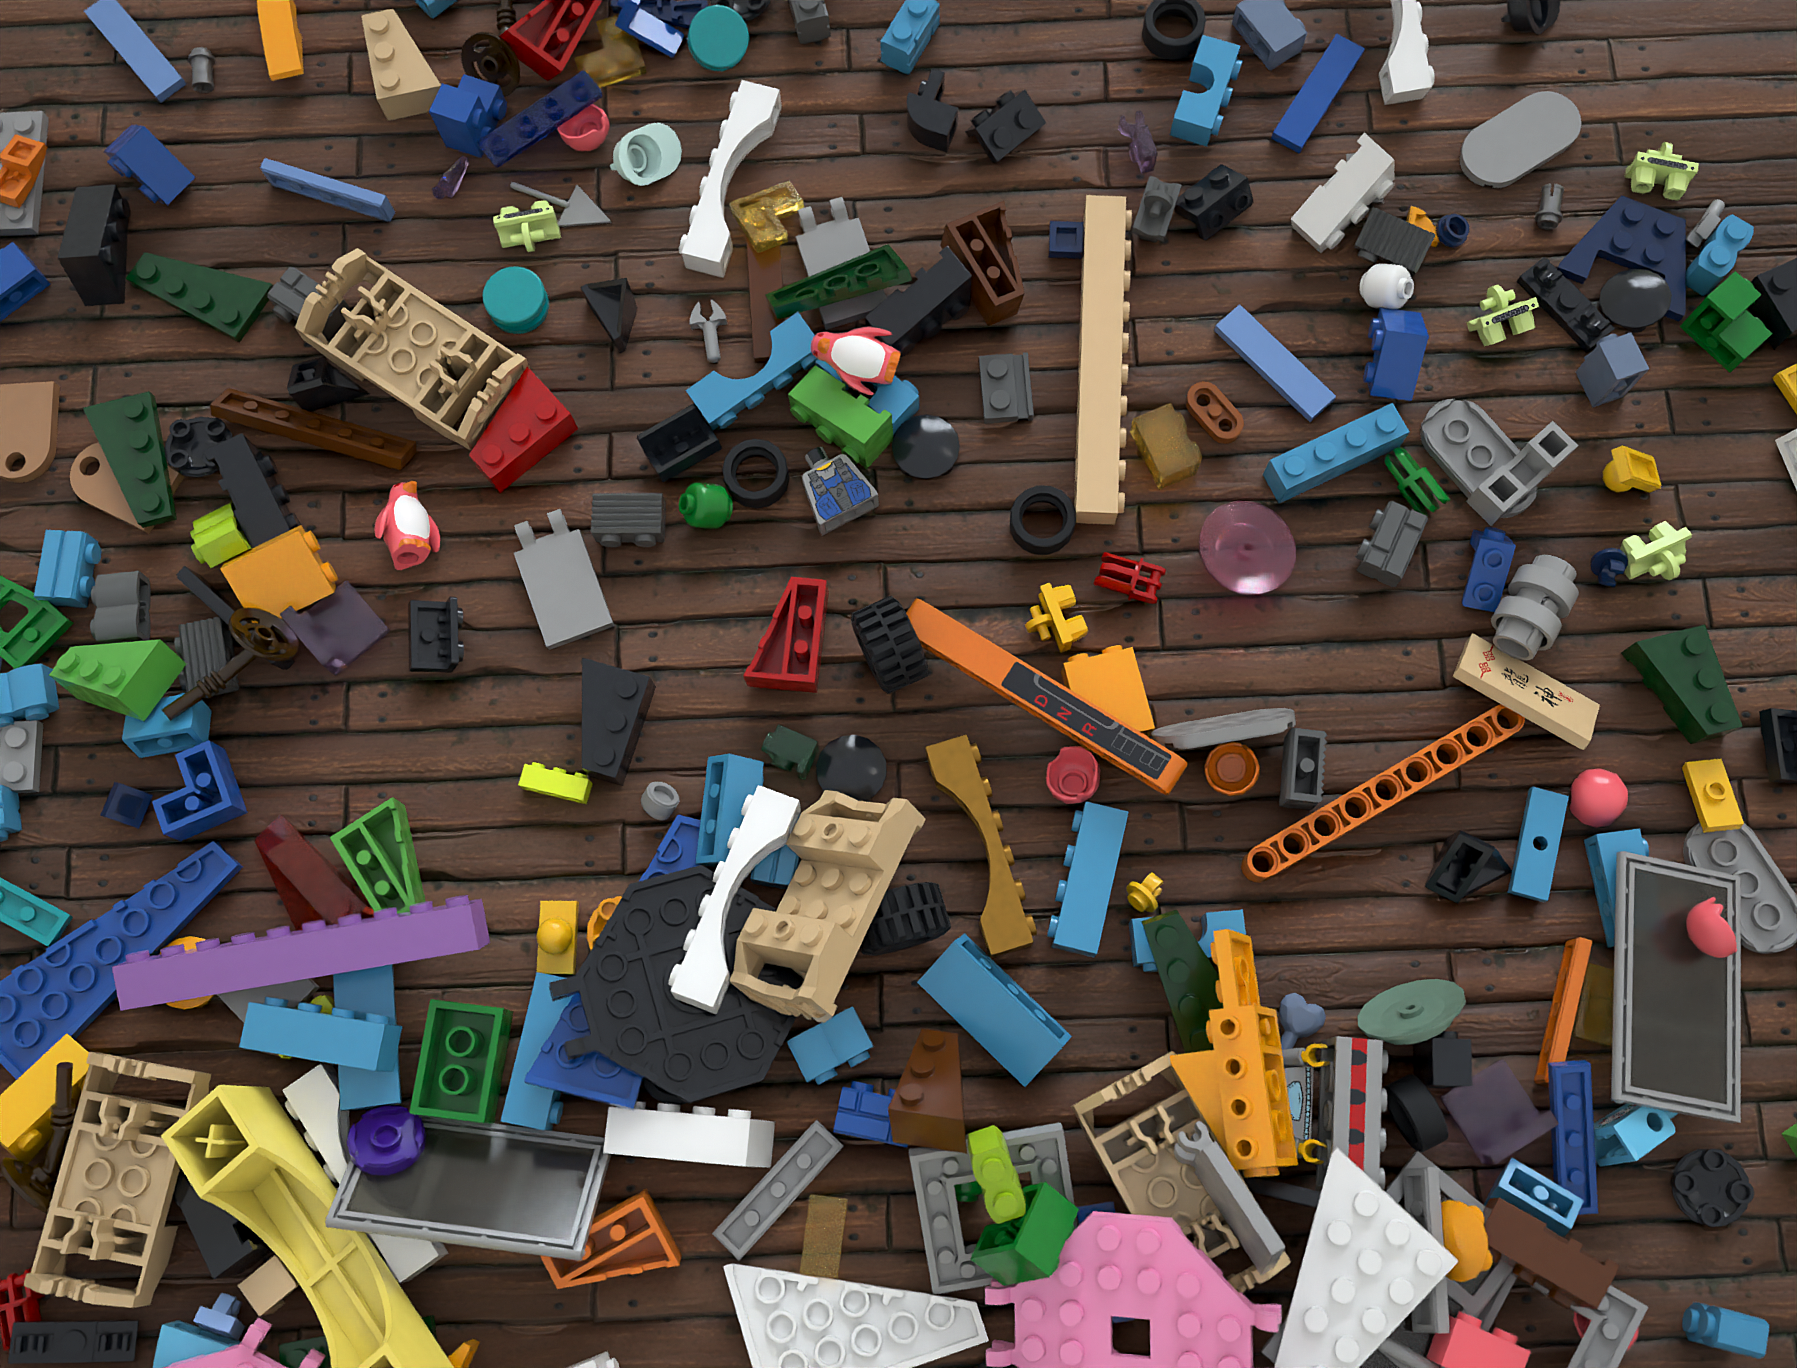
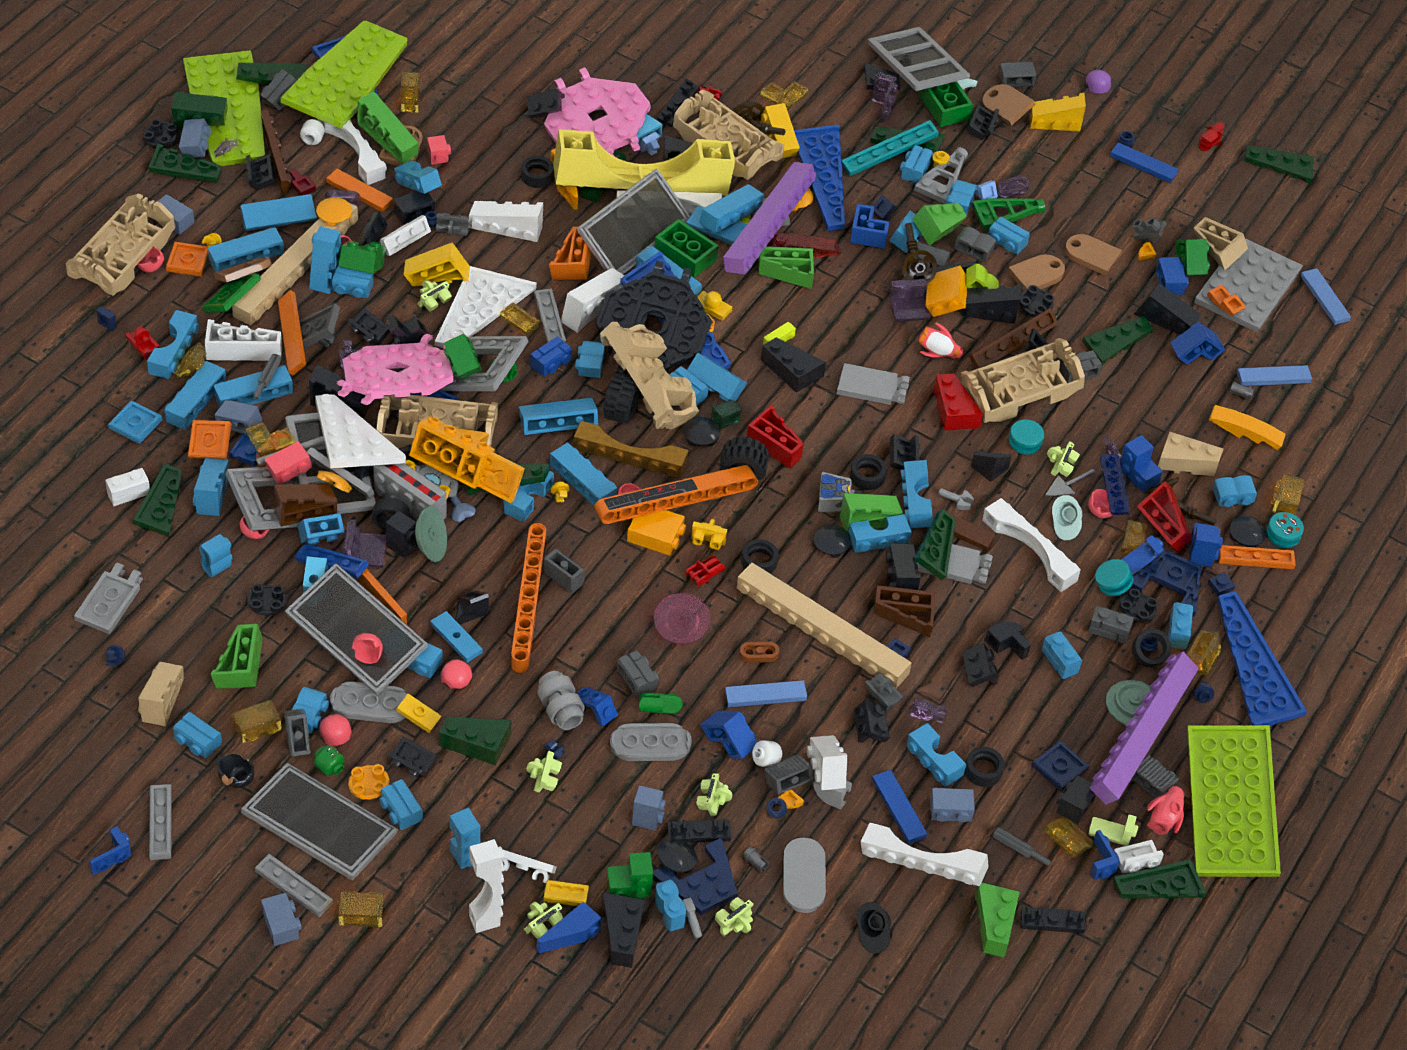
camera: 115 degrees right, 25 degrees down
dark green wing [83,391,177,528] -> none
tan panel [238,1255,298,1317] -> none
medium blue tile [260,158,395,222] -> none
dark purple tile [347,1105,426,1175] -> none
black bracket [408,597,464,673] -> none
dark grey brick [591,493,666,547] -> none
light grey tile [641,782,679,821] -> none
white arch [668,785,801,1014] -> none
green head [679,482,733,529] -> none
clear yellow plate [729,180,804,253] -> none
animal [811,326,901,396] -> none
reddish brown wedge [888,1029,967,1154] -> none
lime brick [967,1125,1026,1224] -> none
dark grey plate [979,352,1034,424] -> none
clear yellow brick [1130,403,1202,490] -> none
light grey tile [1151,708,1296,750] -> none
light grey tile [1173,1121,1285,1275] -> none
orange hair [1204,741,1260,797] -> none
dark azure brick [1263,403,1410,504] -> none
tan tile [1453,633,1600,750] -> none
light grey arch [1466,421,1579,526] -> none
yellow tile [1602,446,1662,493] -> none

